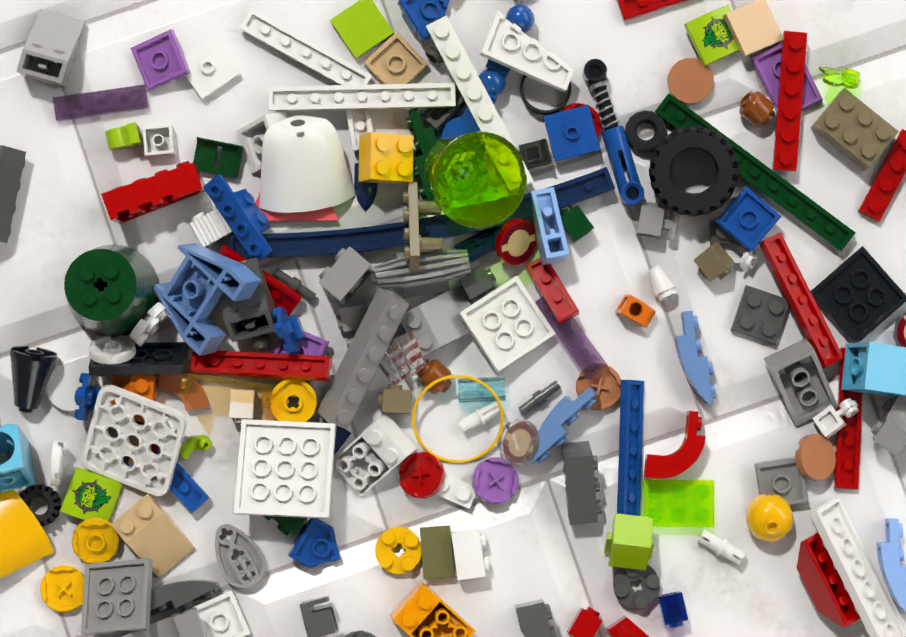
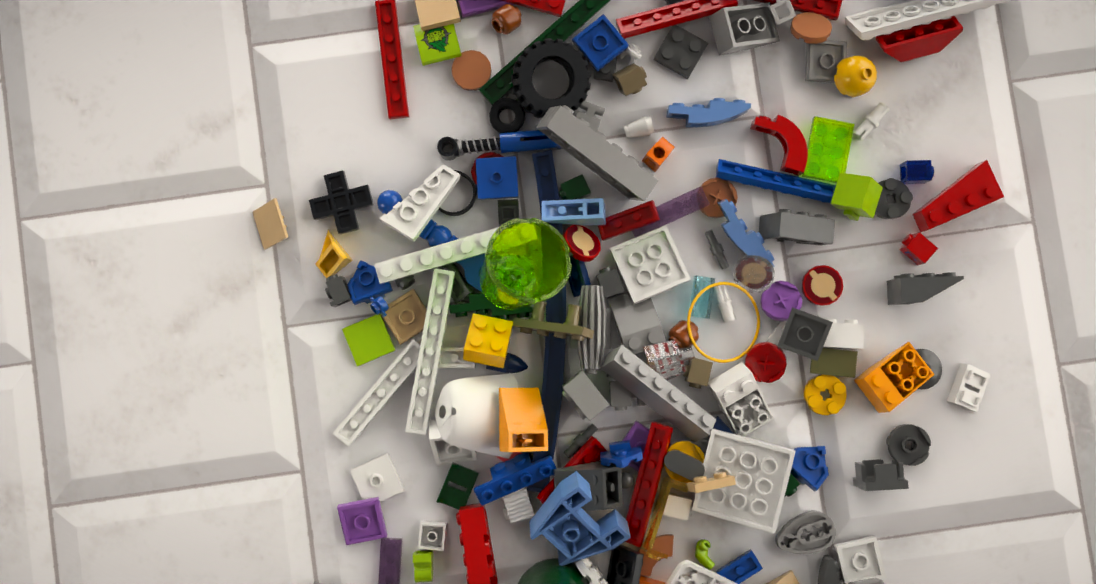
camera: 75 degrees left, 0 degrees up
none -> blue plate [369,296,389,317]
none -> light orange slope [499,388,548,452]
none -> light grey brick [536,105,658,201]
none -> dark grey tile [664,449,705,481]
none -> tan plate [687,472,736,493]
none -> dark grey plate [778,307,833,361]
none -> tile [802,265,843,306]

